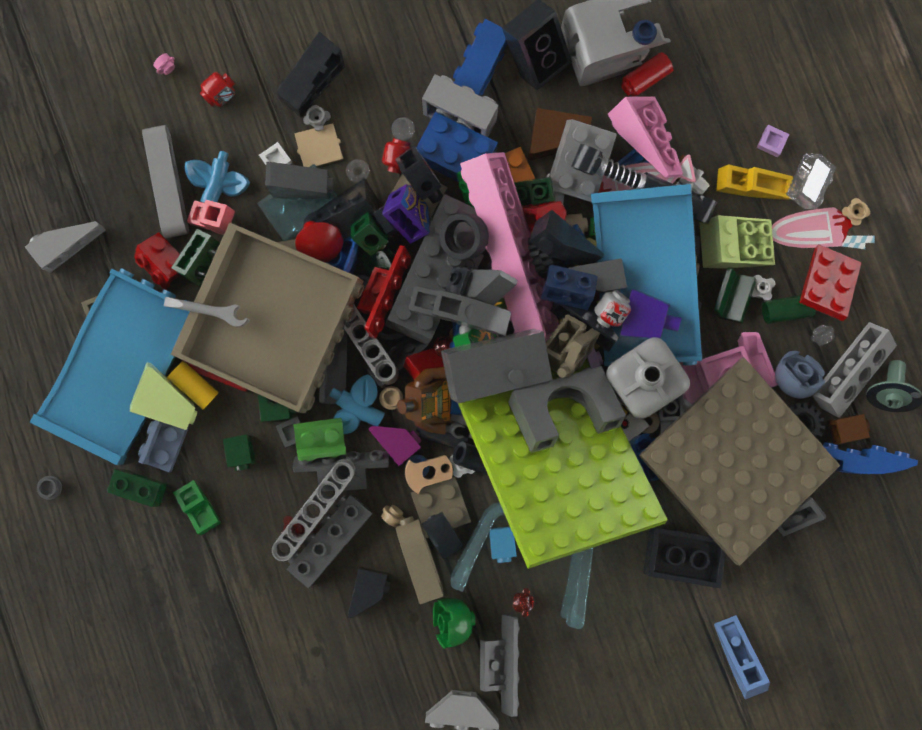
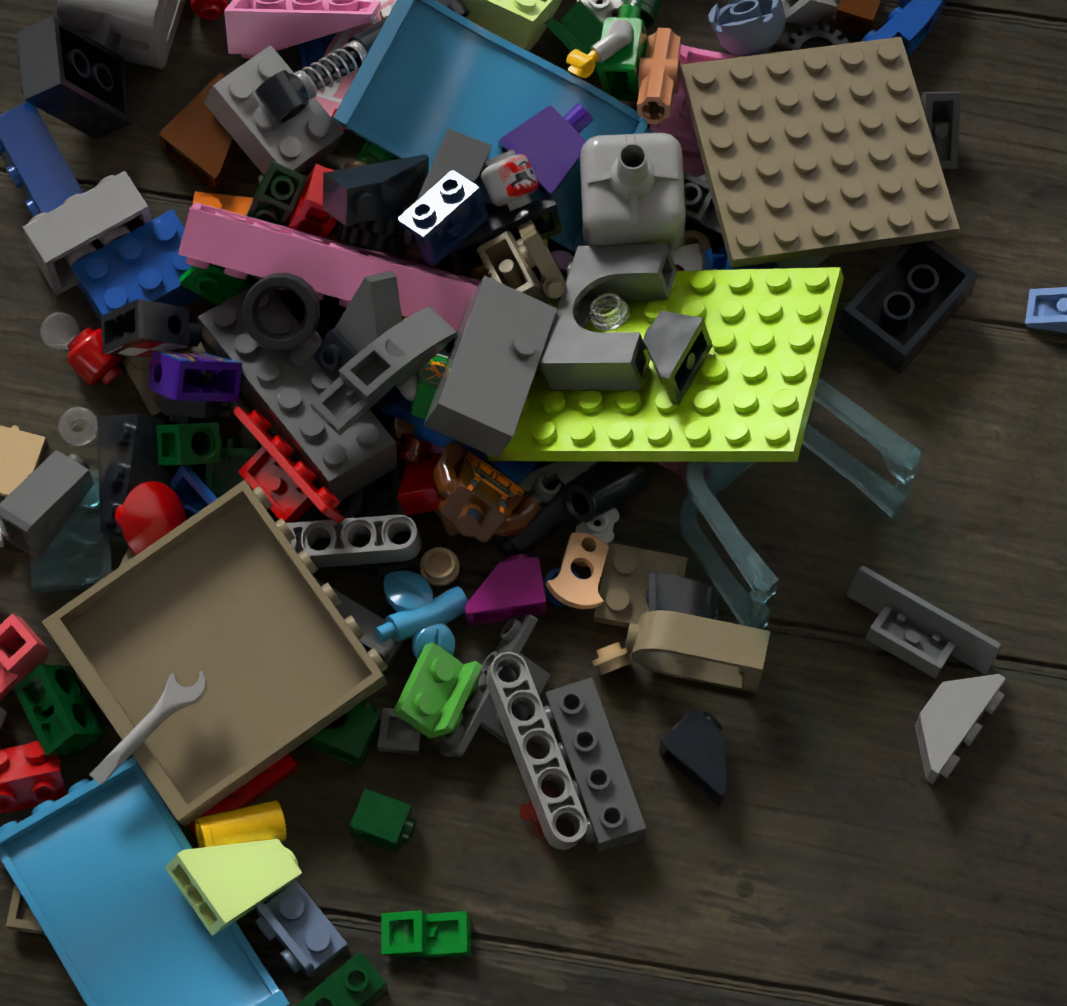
camera: 55 degrees left, 15 degrees down
green cylinder [433,598,475,648] -> none
dark azure brick [489,526,517,563] -> none
clear red plate [513,588,534,617] -> none
none -> green torso [566,4,648,102]
none -> clear plate [589,293,629,330]
none -> nougat piece [637,28,681,124]
none -> slope [643,311,713,405]

